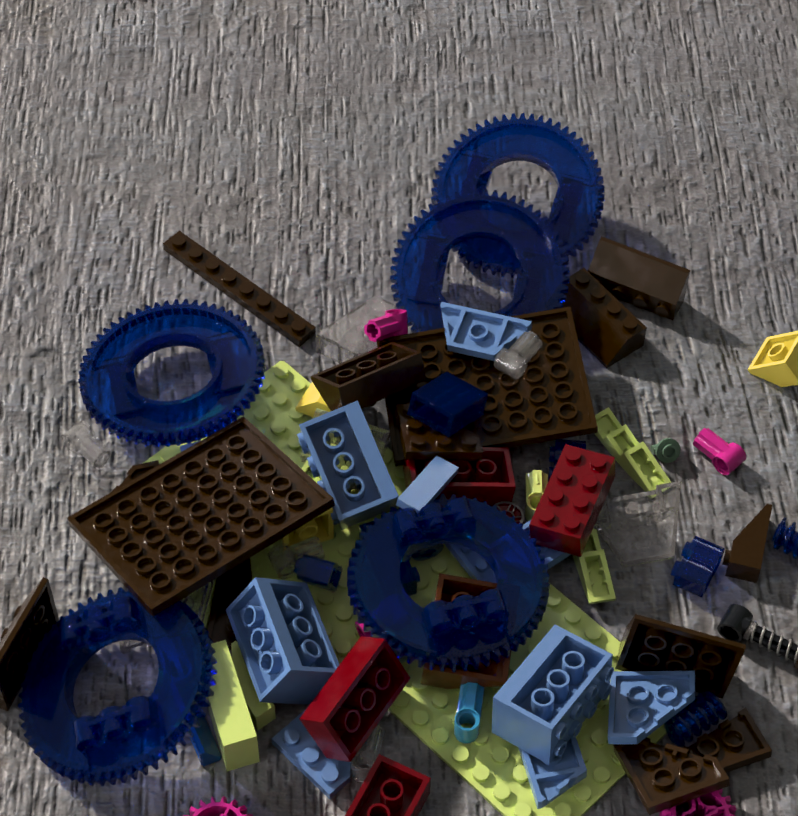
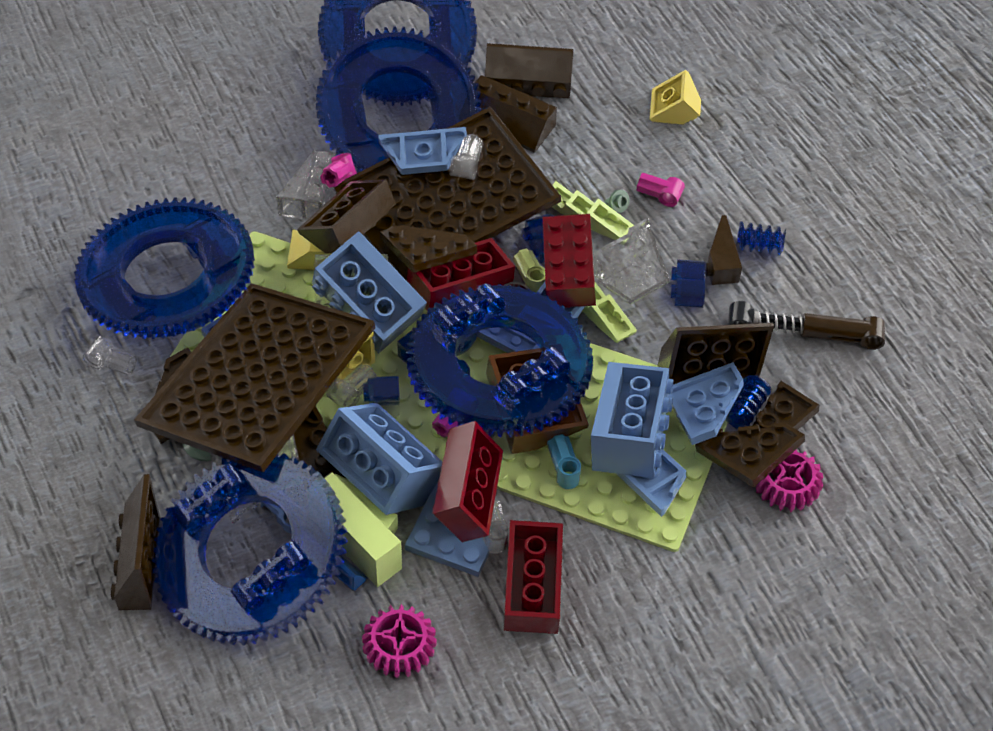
camera: 25 degrees left, 0 degrees up
dark brown plate [163,230,316,347] -> none
medium blue tile [396,455,459,518] -> none
clear blue brick [407,372,488,437] -> none

